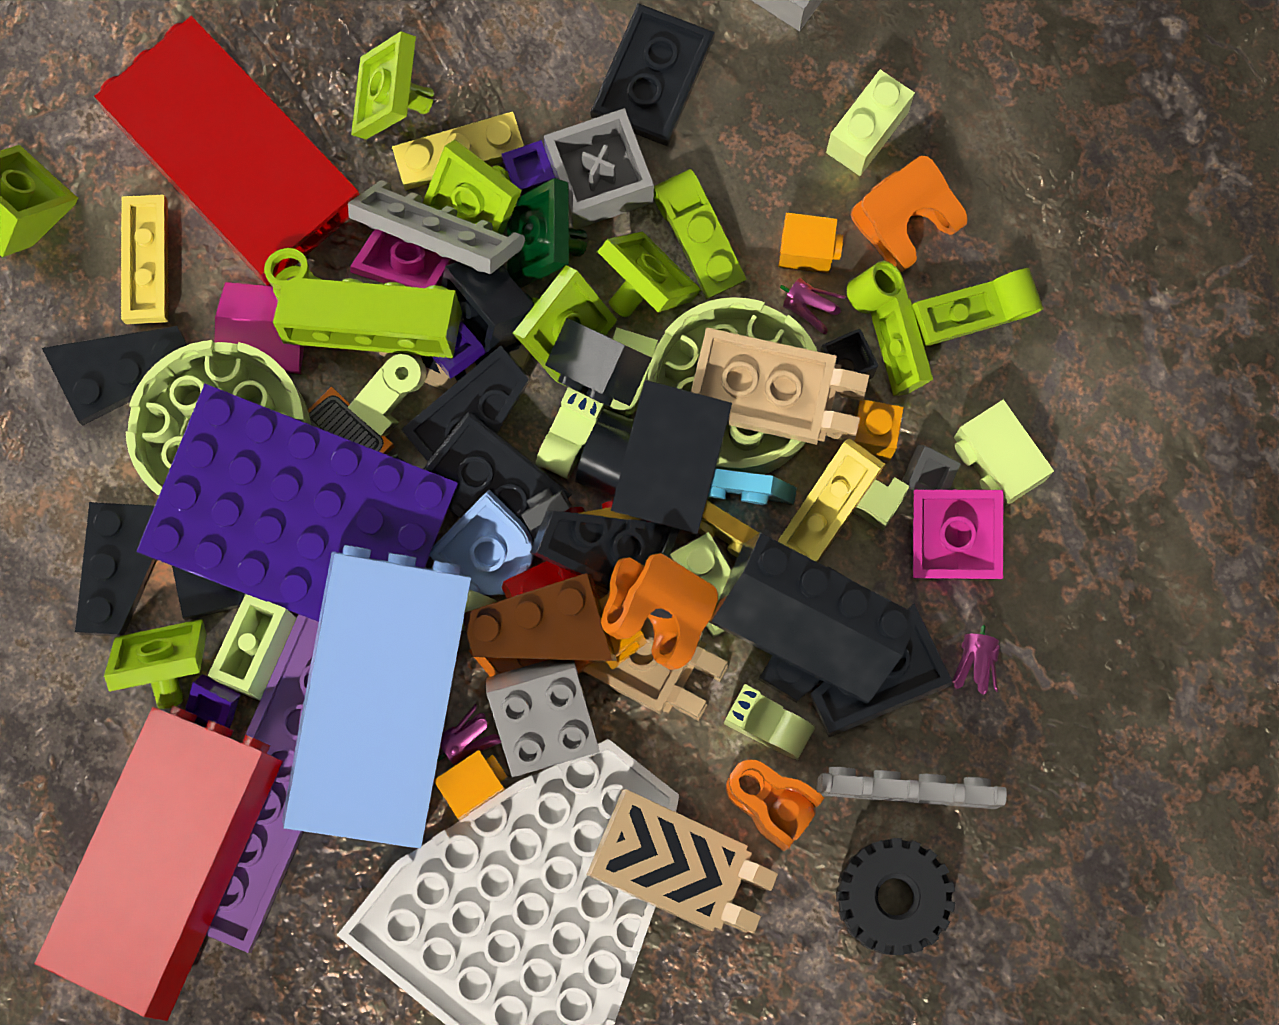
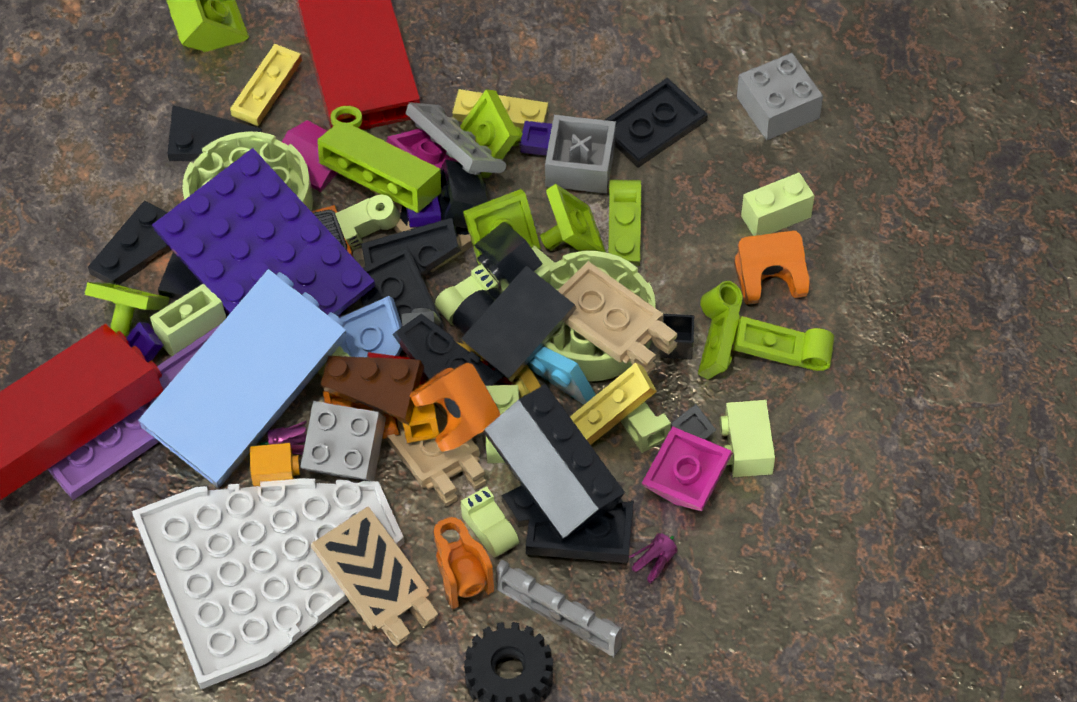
camera: 30 degrees right, 20 degrees down
lime tile [351,31,434,140] -> none
dark green tile [507,178,587,288] -> none
light orange brick [778,213,843,273] -> none
flat silver piece [780,278,846,334] -> none
light orange brick [854,399,904,461] -> none

